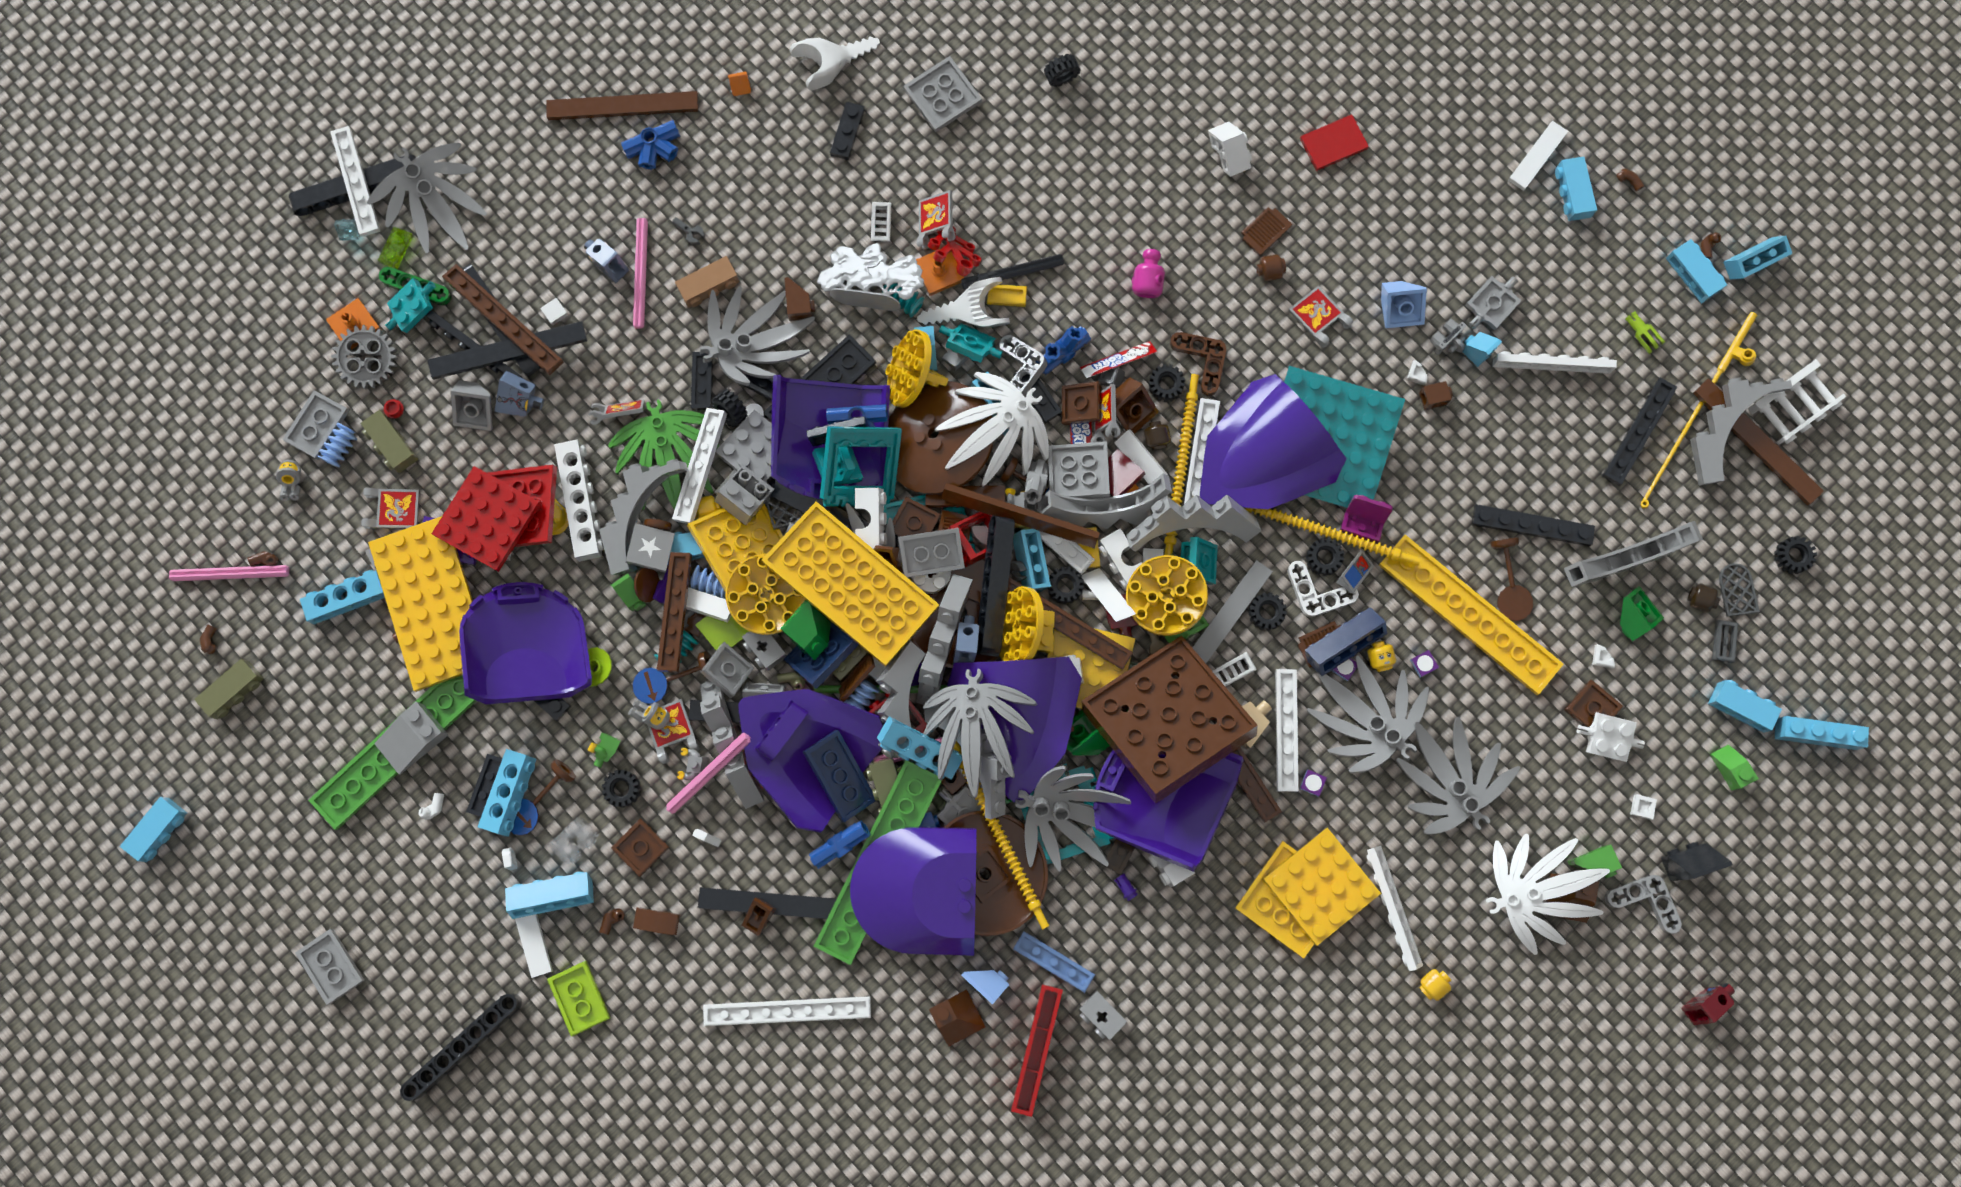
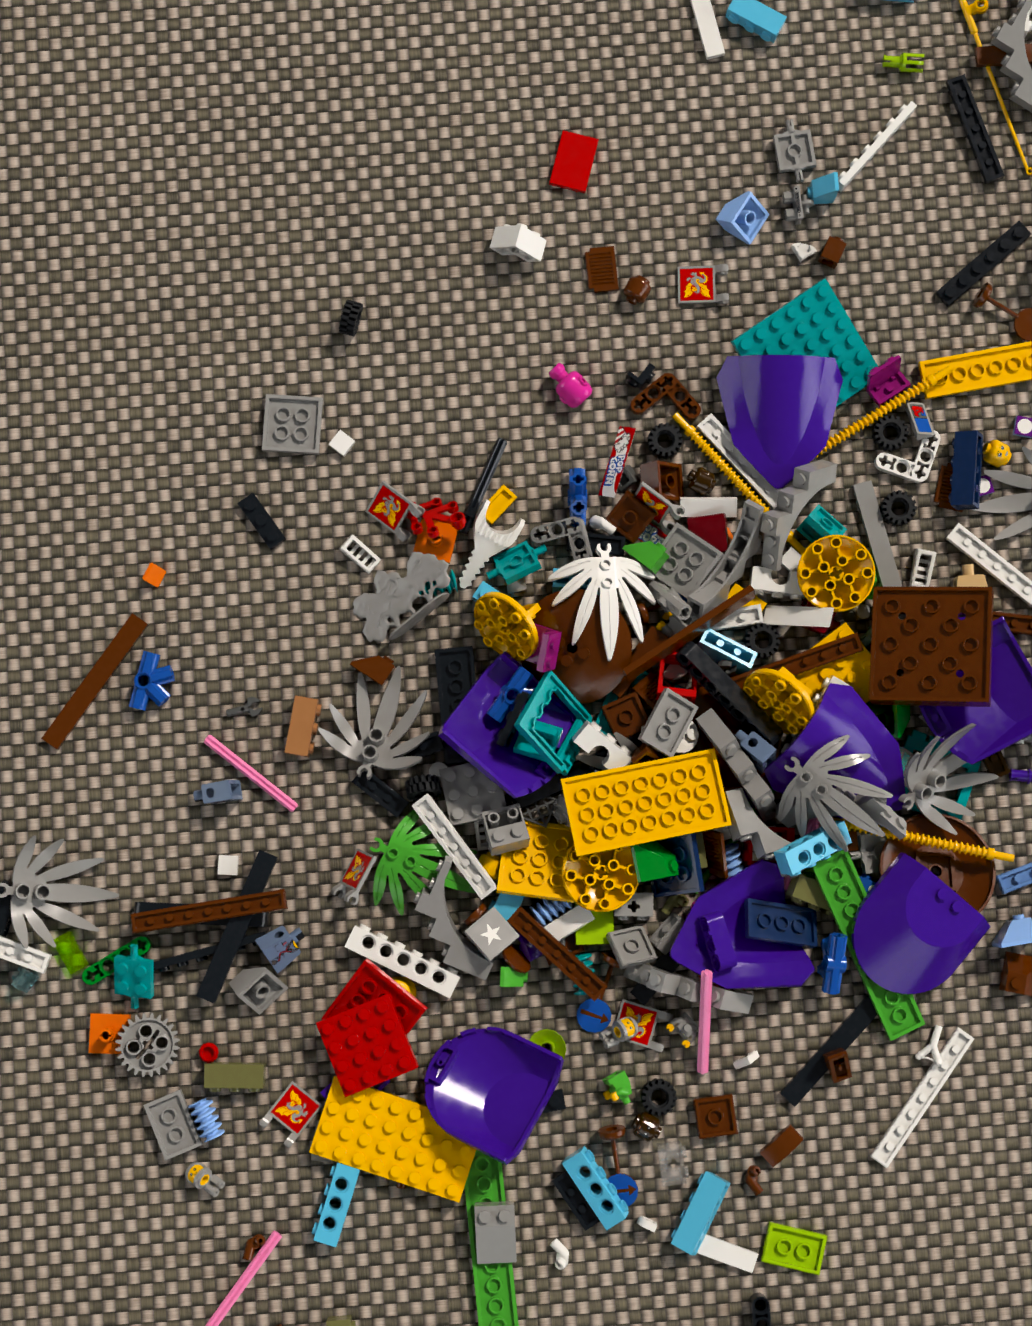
camera: 60 degrees left, 5 degrees up
white animal [789,36,880,90] -> none
none -> white tile [329,430,355,457]
none -> magenta bracket [526,623,562,673]
none -> white arm [589,515,616,535]
none -> bright green slope [622,541,670,575]
none -> black bracket [626,363,656,389]
none -> dark brown head [631,1112,662,1142]
none -> white piece [915,1025,943,1066]

